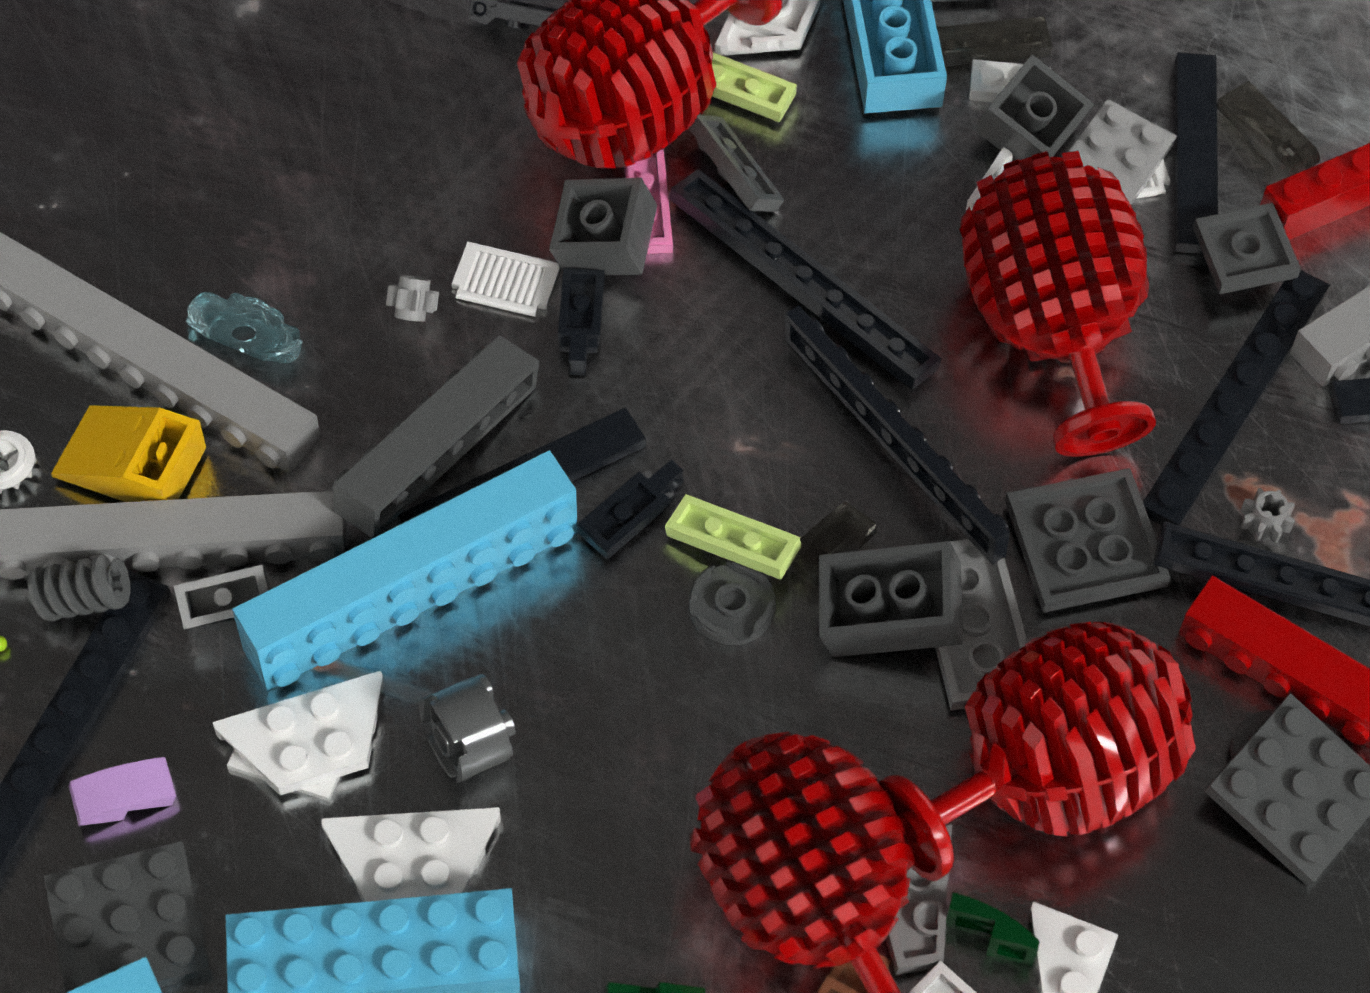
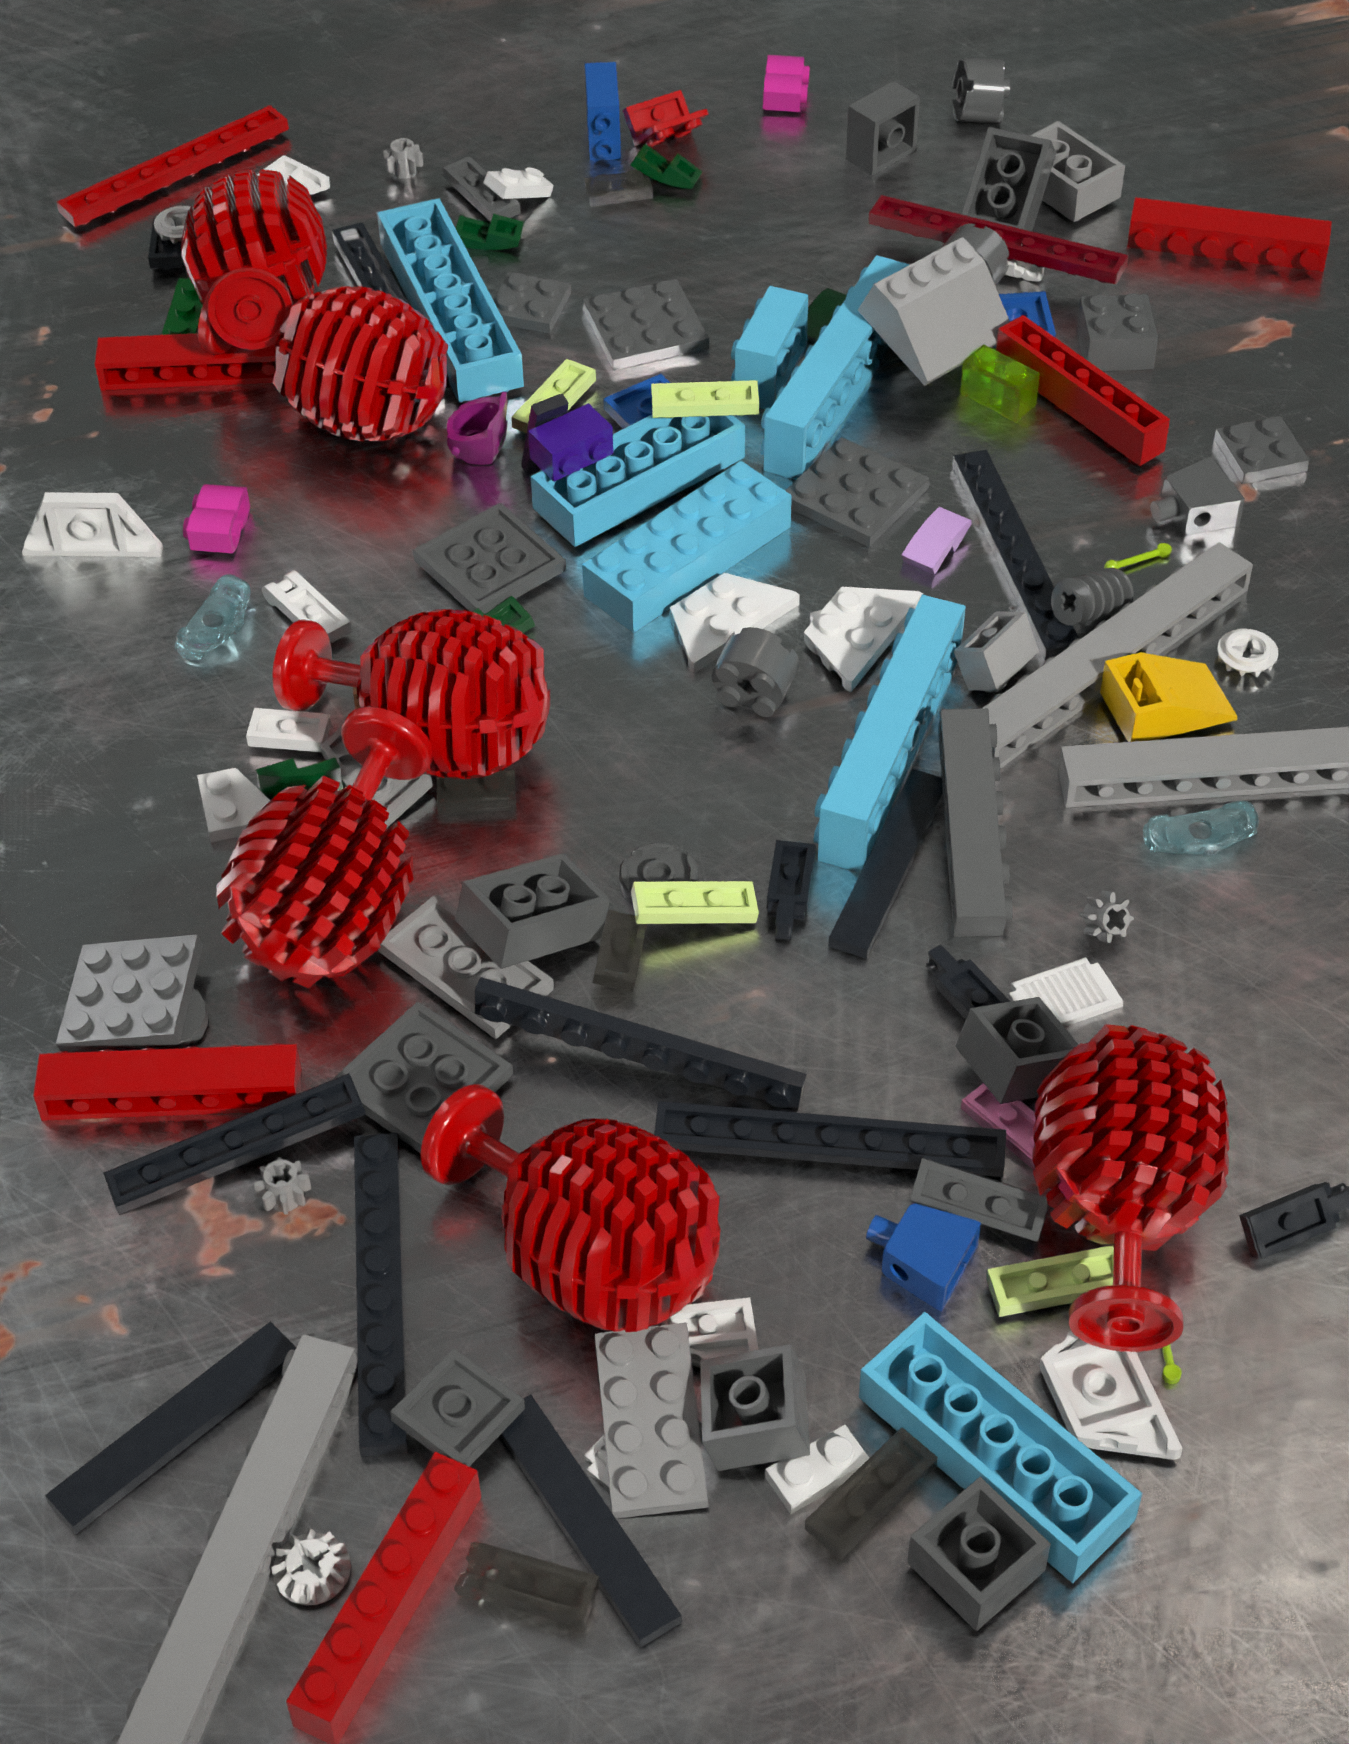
camera: 145 degrees right, 10 degrees down
none -> blue torso [866,1203,981,1312]

